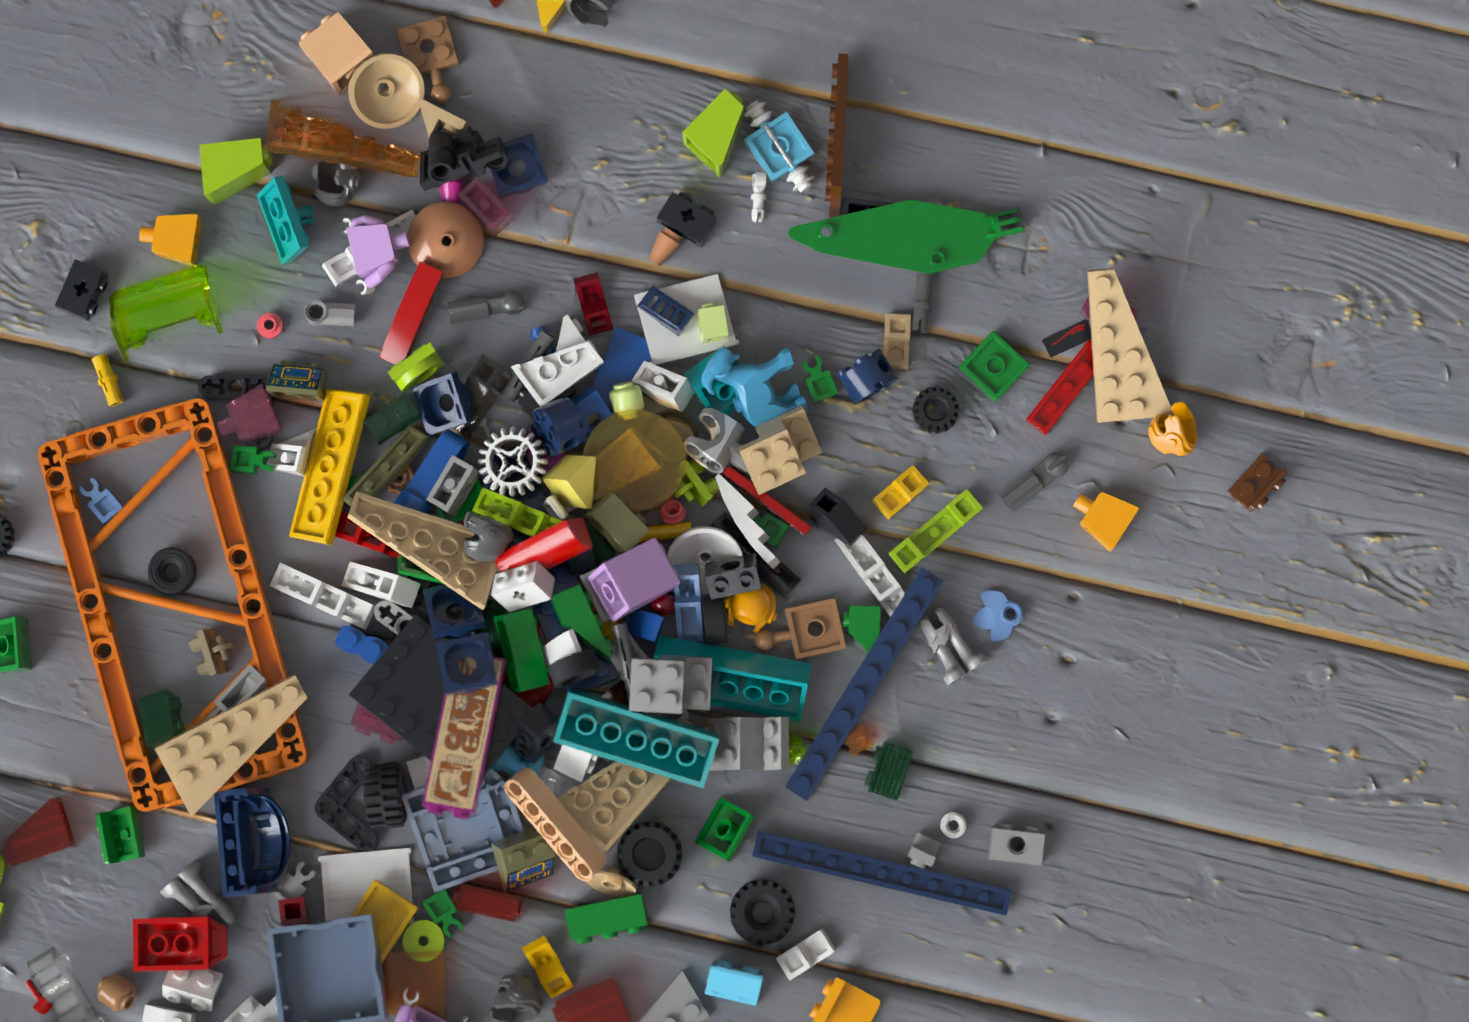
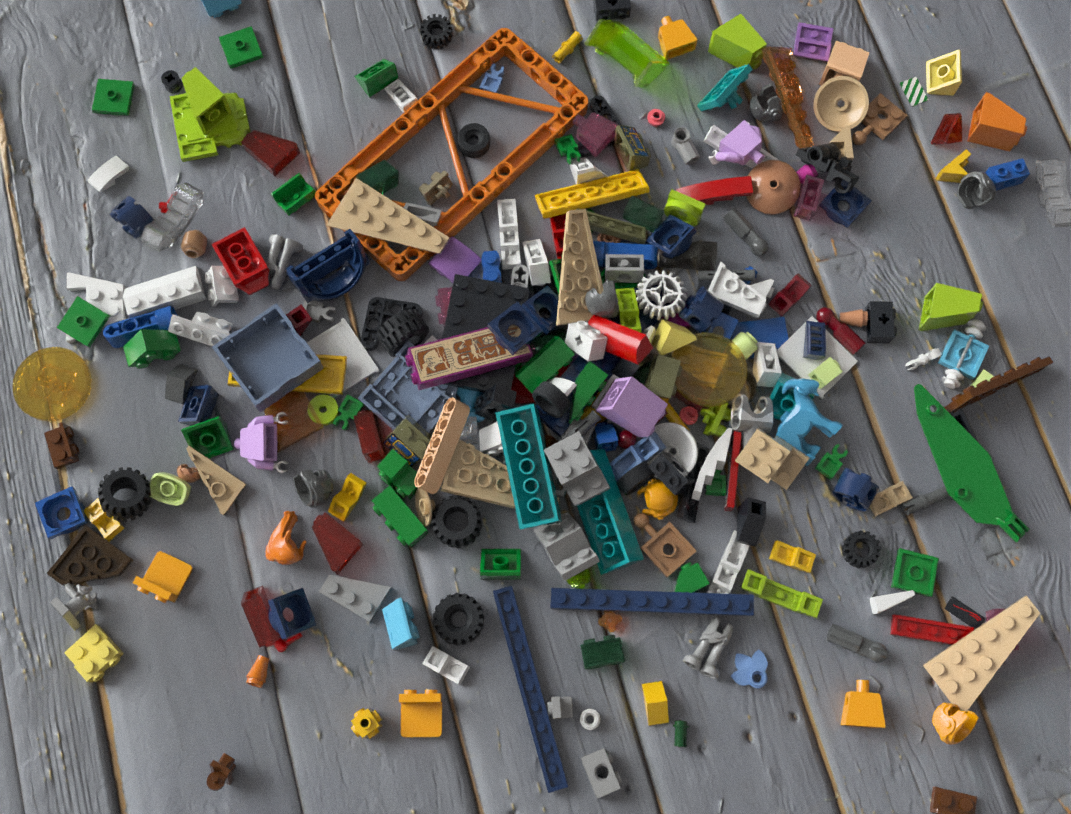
camera: 55 degrees right, 10 degrees down
none -> green brick [377,449,418,500]
none -> white slope [384,79,418,113]
none -> medium lavender slope [428,236,482,283]
none -> yellow slope [641,681,669,726]
none -> dark green pin [673,720,689,747]
none -> medium lavender slope [793,22,834,62]
none -> dark red piece [816,307,865,355]
none -> white slope [870,590,915,615]
none -> yellowish green piece [971,369,994,388]

